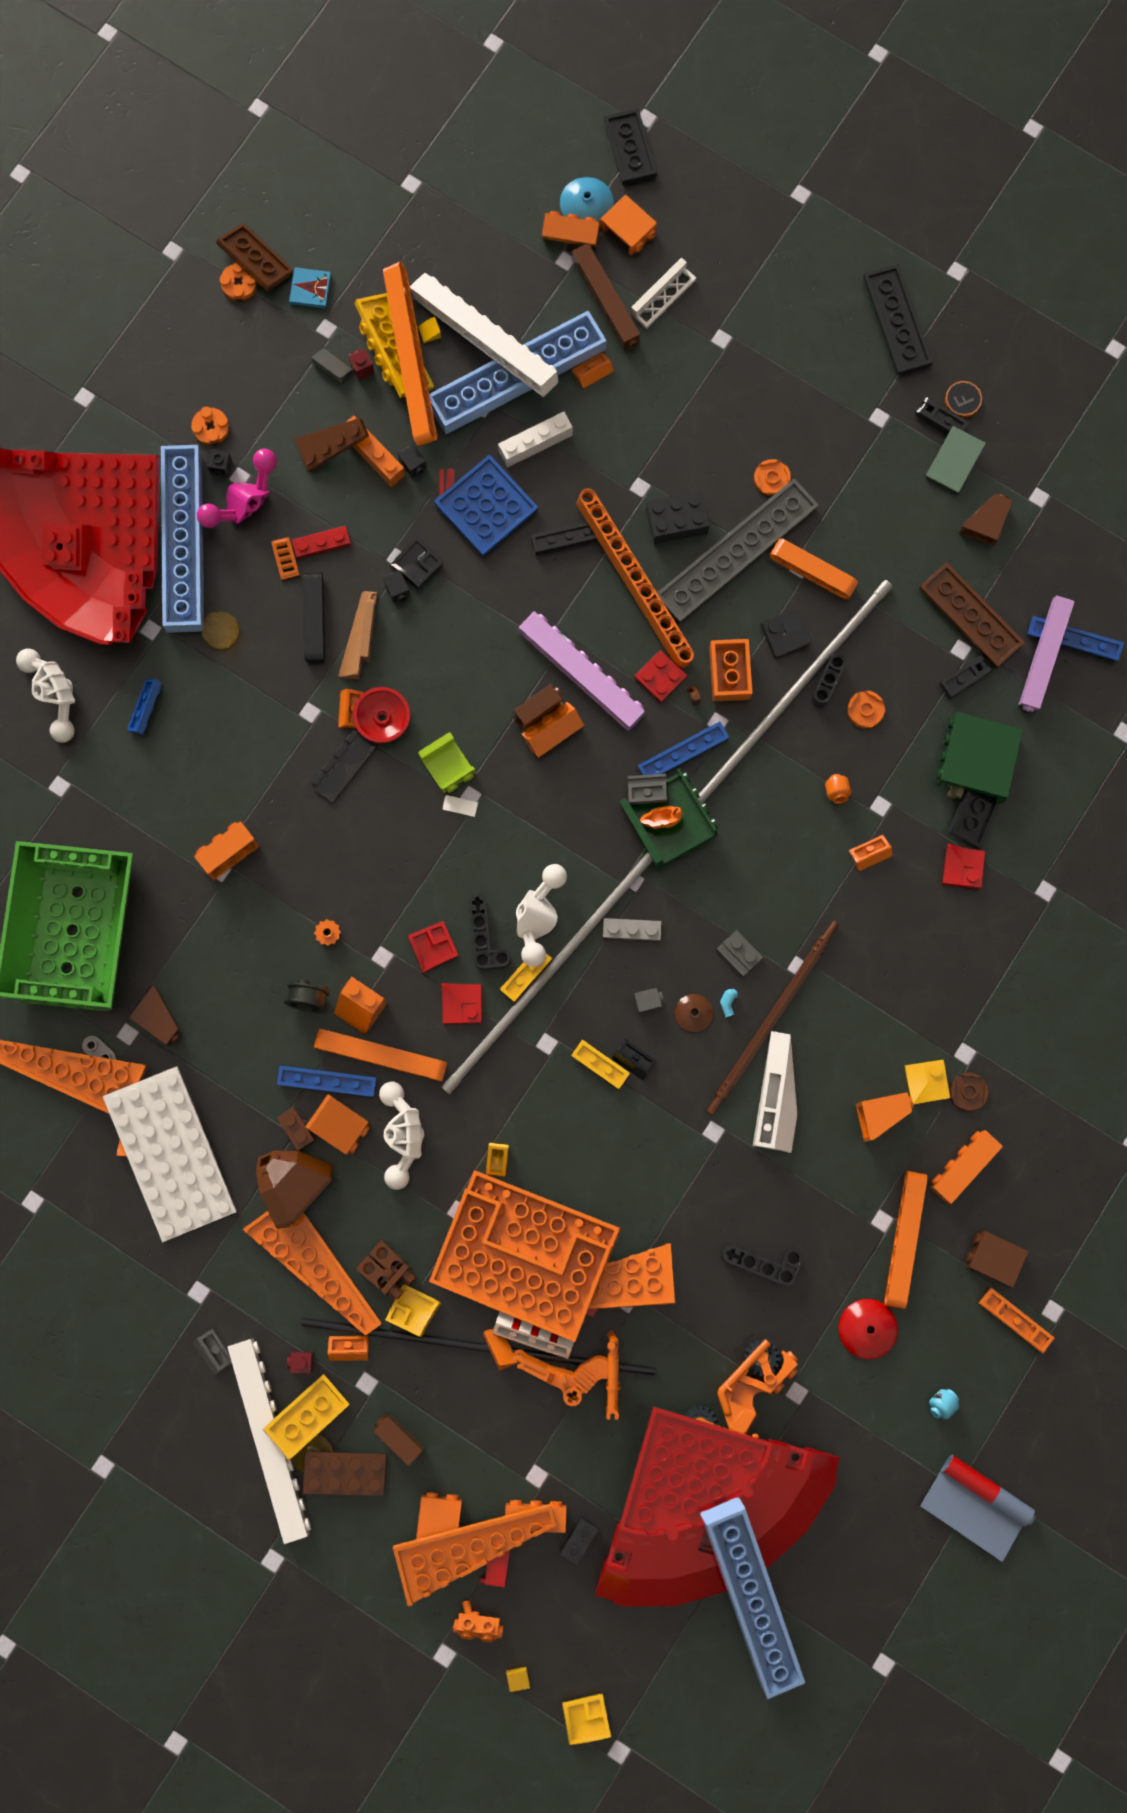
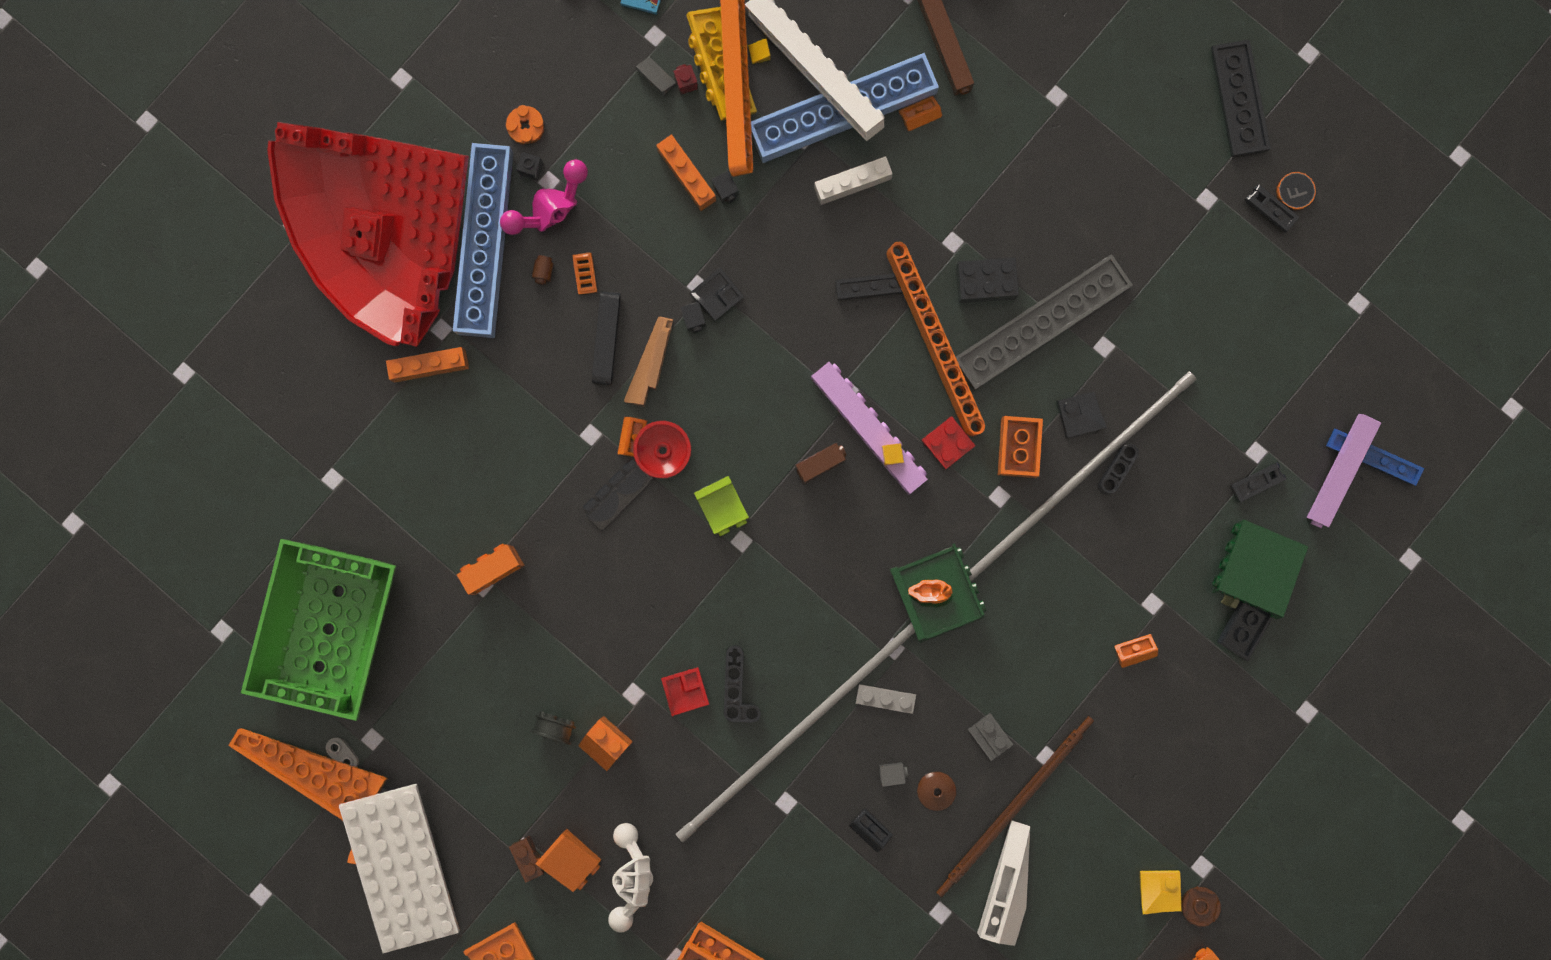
camera: 10 degrees right, 5 degrees up
white piece [16,649,75,743] -> none
blue plate [127,678,162,734] -> none
reddish brown slope [129,986,181,1046] -> none
clear yellow dish [201,612,239,649] -> none
reddish brown brick [256,1151,334,1229] -> none
blue plate [277,1065,377,1097] -> none
red plate [292,526,351,559] -> none
reddish brown wing [294,418,369,472] -> none
orange beam [313,1029,447,1082] -> none
orange piece [314,919,341,946] -> none
blue plate [434,454,539,556] -> none
red sticker [440,469,454,495] -> none
red plate [442,983,482,1025] -> none
white sticker [443,795,478,817] -> none
yellow slope [486,1143,509,1177] -> none
yellow plate [500,953,552,1002] -> none
white piece [516,864,567,967] -> none
orange brick [522,702,585,758] -> none
yellow plate [571,1040,630,1089] -> none
dark grey plate [628,774,667,805] -> none
white fence [631,258,696,329] -> none
blue plate [637,722,729,775] -> none
reddish brown tile [687,686,701,706] -> none
medium azure arm [720,989,738,1018] -> none
orange tile [754,459,791,496] -> none
orange beam [769,539,858,599] -> none
orange head [825,774,852,804] -> none
orange tile [847,691,885,728] -> none
orange slope [856,1092,914,1142] -> none
reddish brown plate [919,563,1025,669] -> none
sand green tile [926,426,986,493] -> none
red plate [942,844,985,889] -> none
reddish brown slope [959,494,1013,546] -> none
none -> orange brick [386,347,469,383]
none -> reddish brown brick [532,255,554,285]
none -> yellow slope [882,443,904,466]

